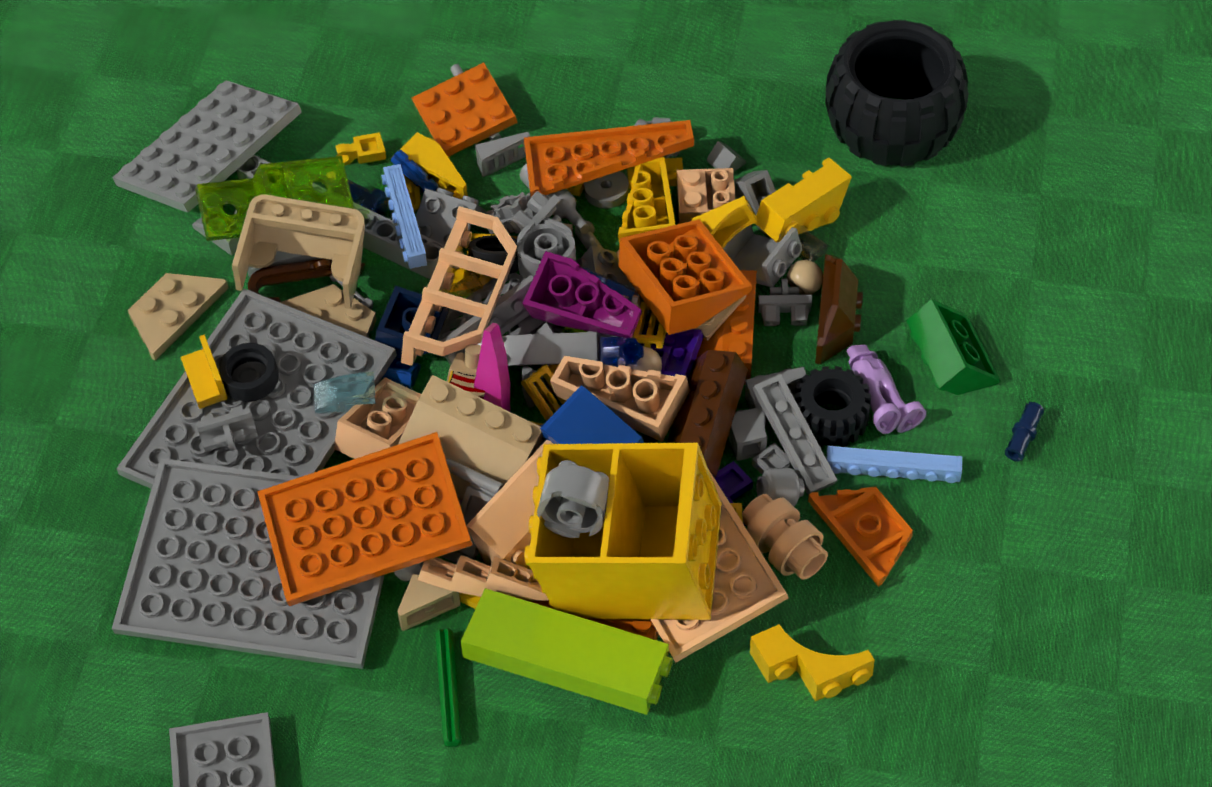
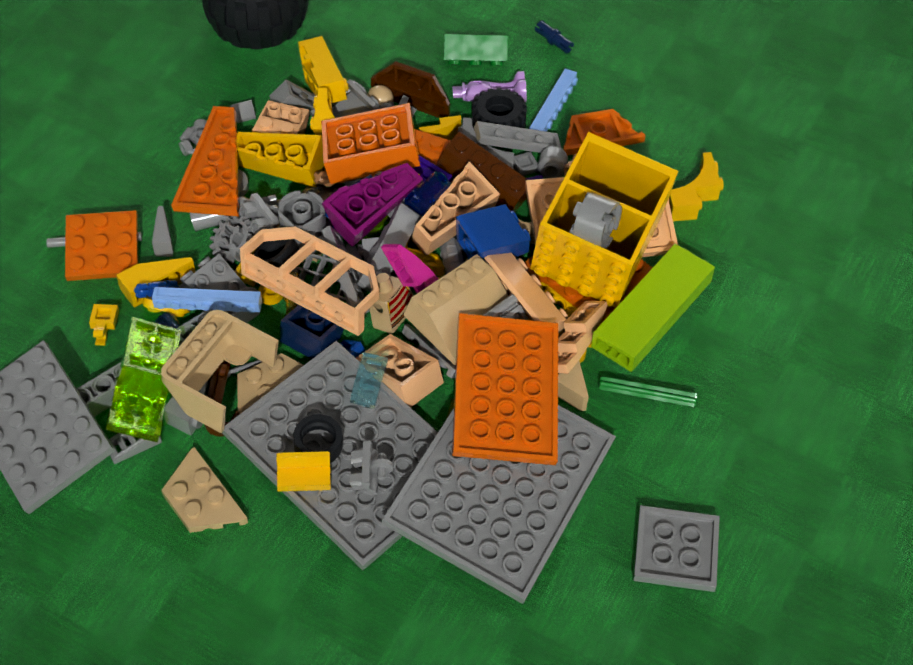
camera: 75 degrees left, 0 degrees up
none -> yellow slope [419,115,461,140]

